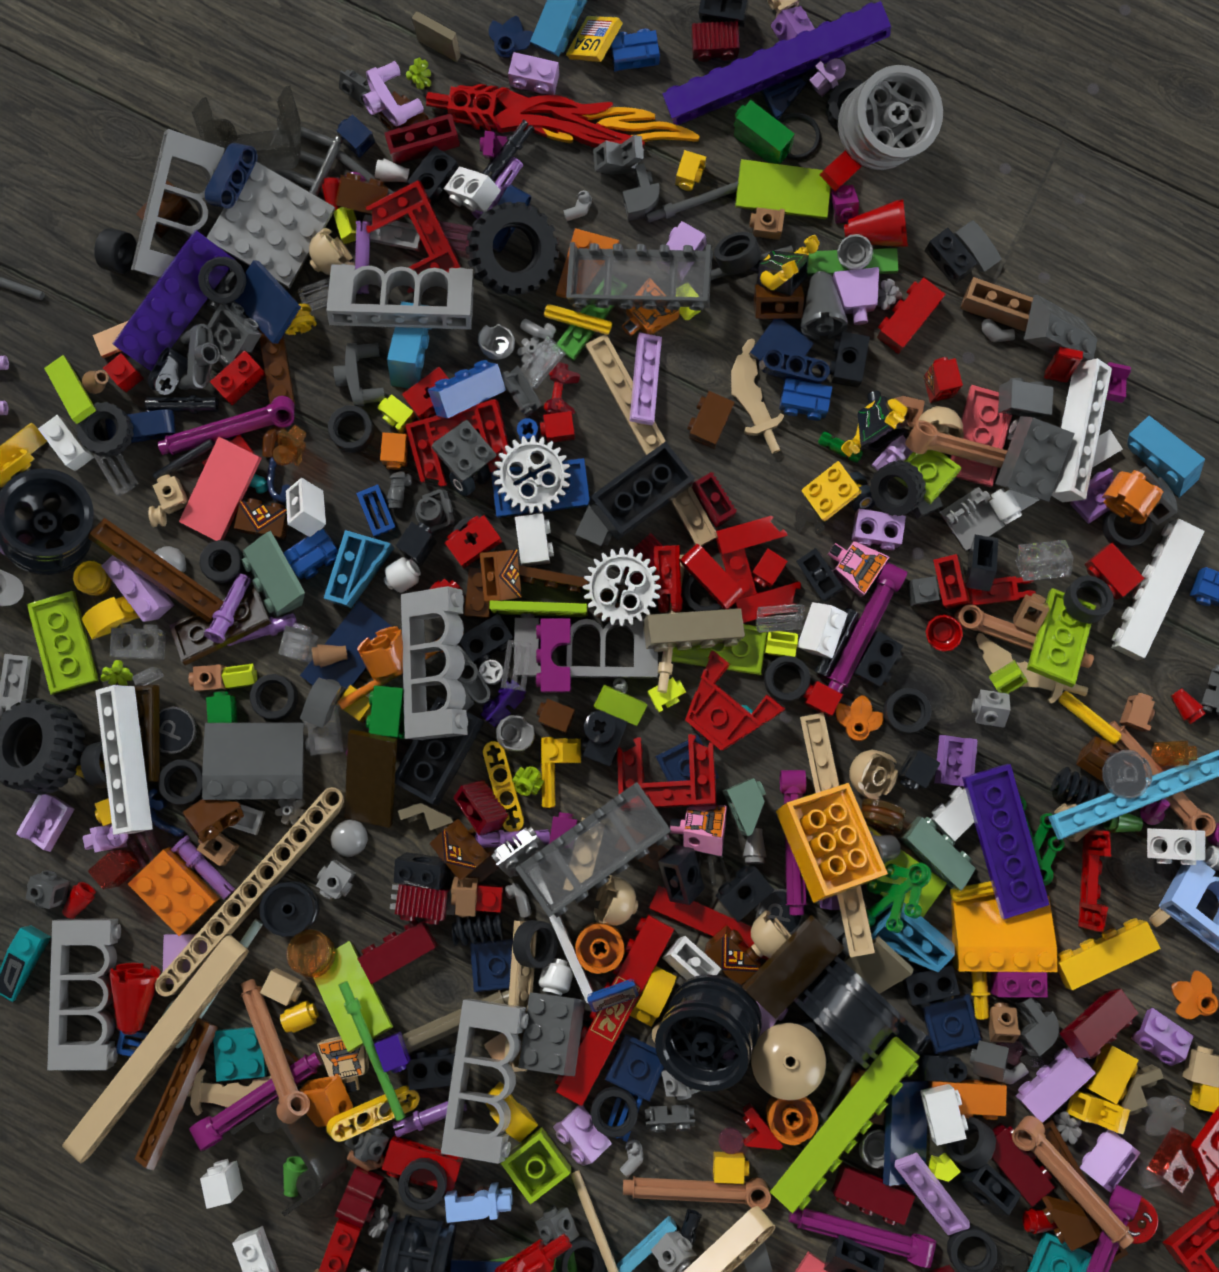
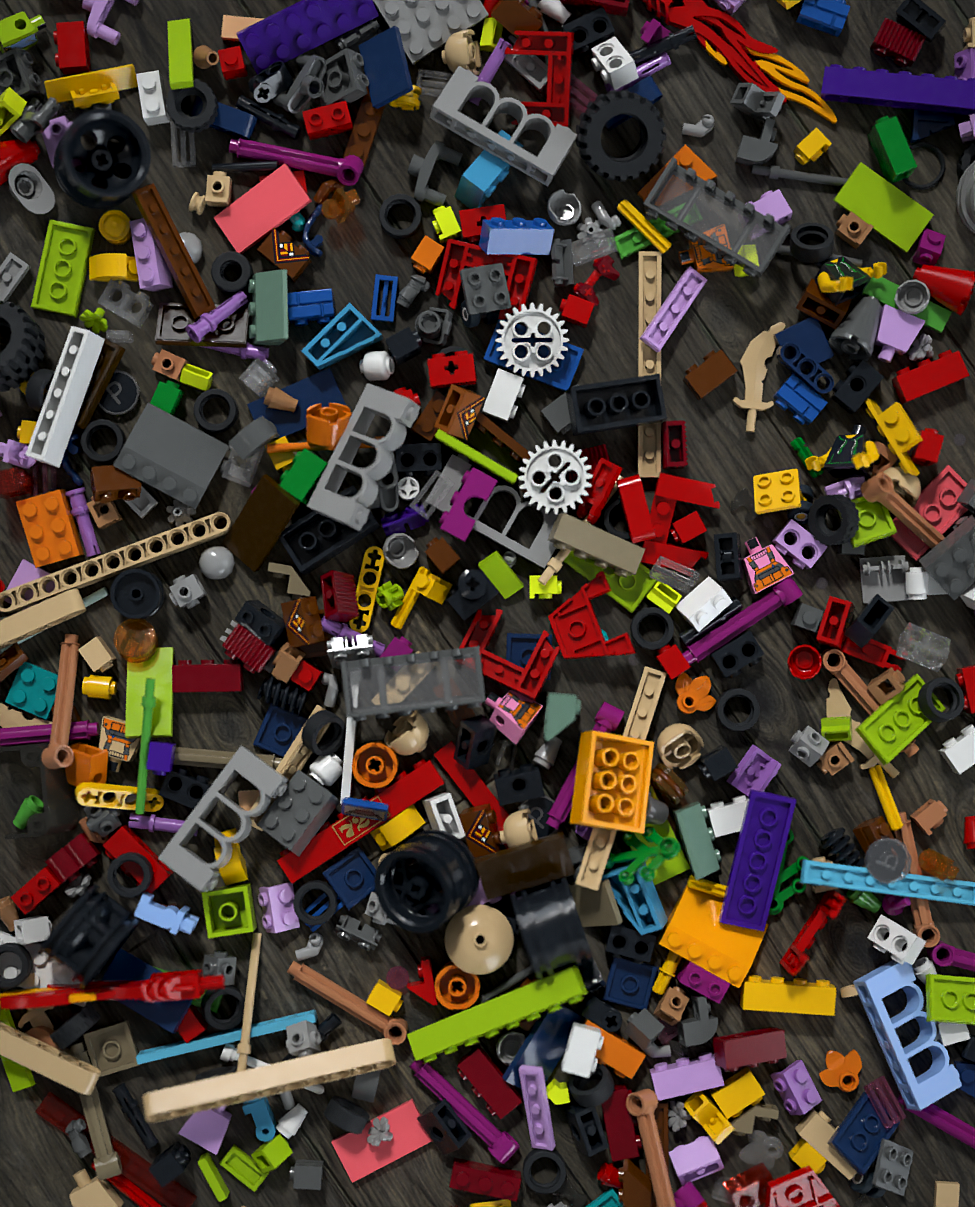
camera: 30 degrees right, 5 degrees up
black tyre [198,257,246,303] -> none
white brick [286,478,326,537] -> none
blue bush [517,418,539,442] -> none
red tile [819,150,862,192] -> none
none -> medium nougat brick [816,741,855,776]
none -> yellow bracket [865,398,923,476]

